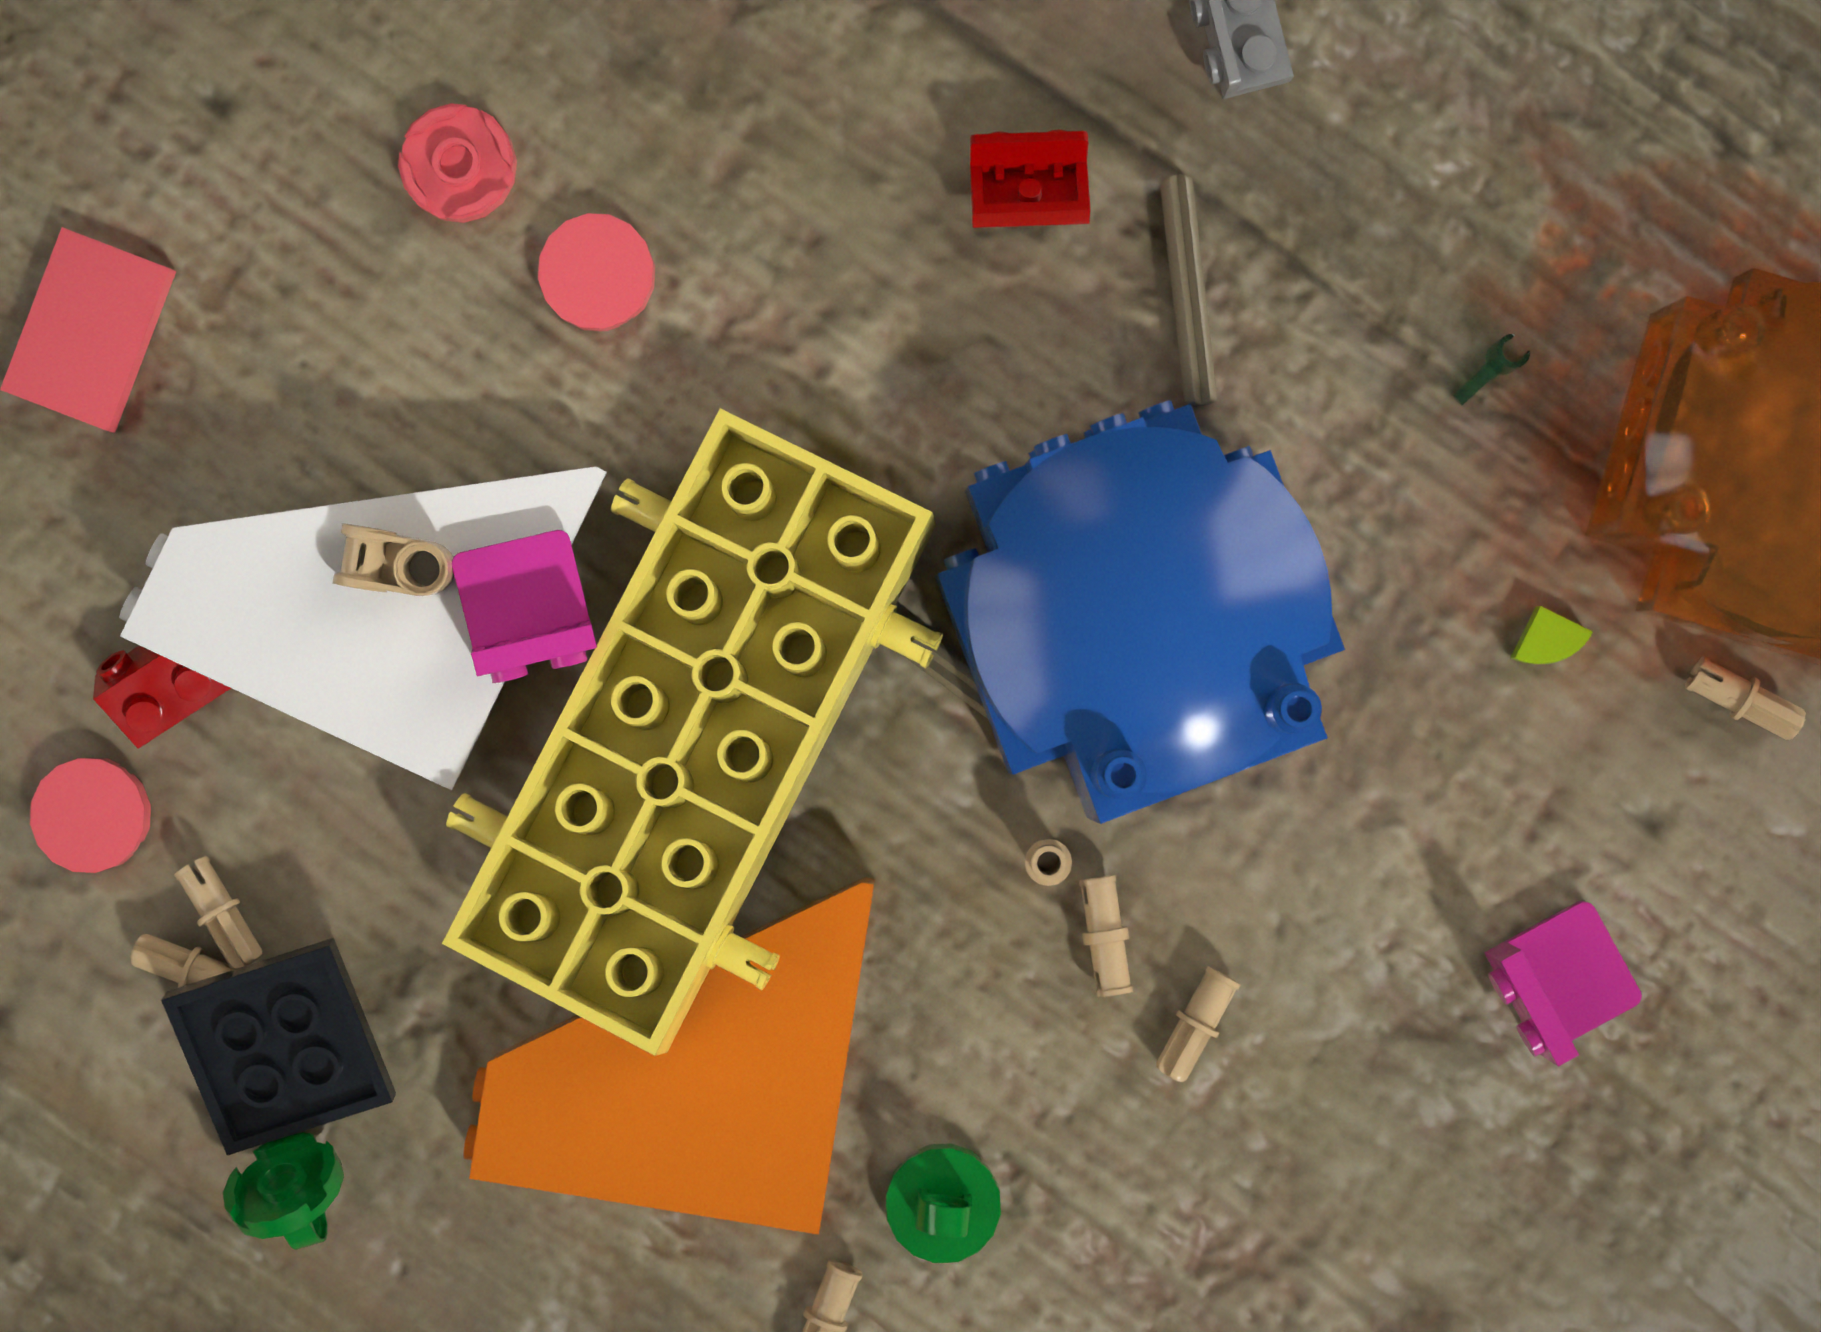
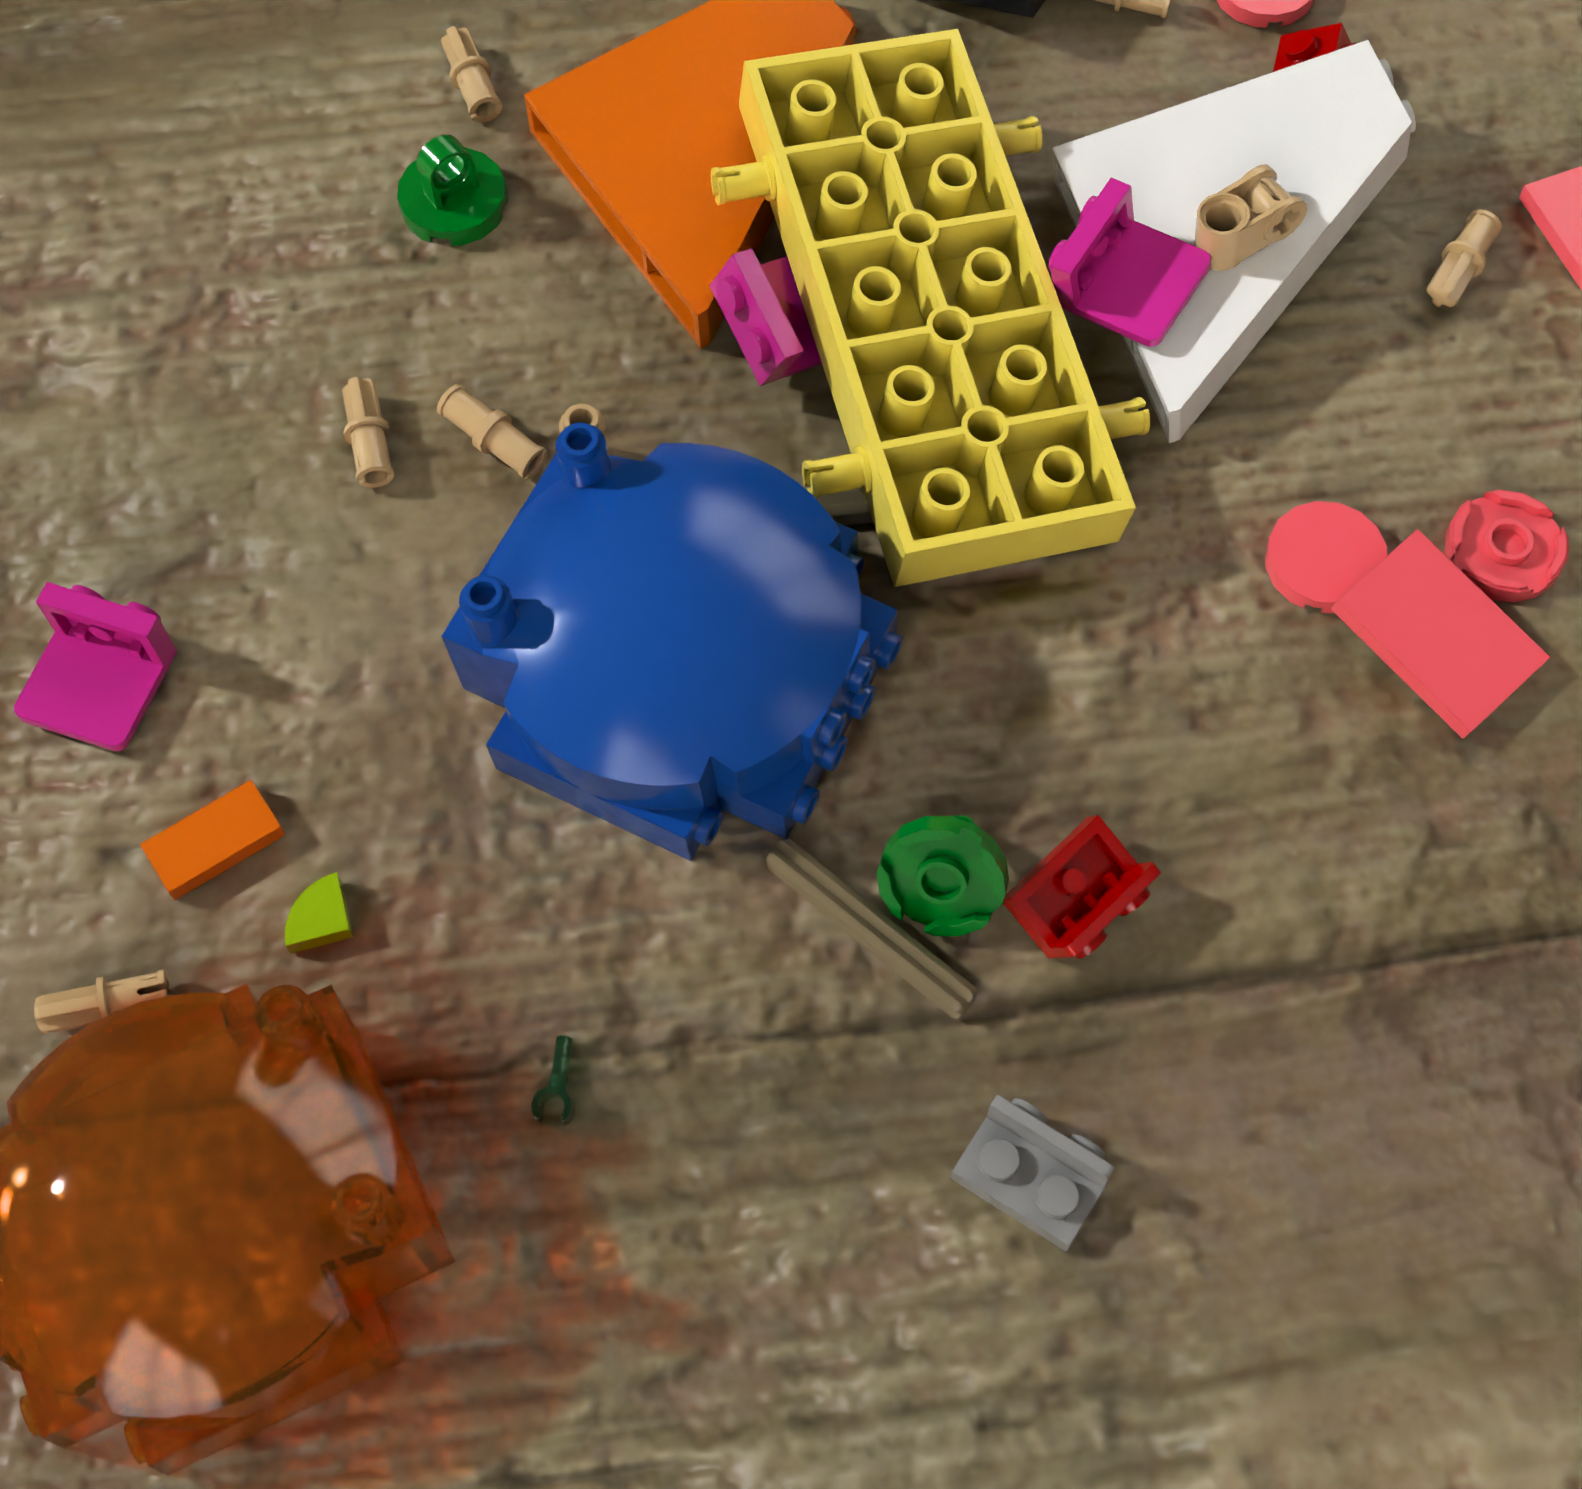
camera: 135 degrees right, 25 degrees down
none -> orange tile [140,780,286,901]
none -> dark pink bracket [709,248,822,386]
none -> green tile [876,815,1009,936]
none -> coral tile [1330,529,1550,739]
none -> tan axle [1427,209,1502,307]

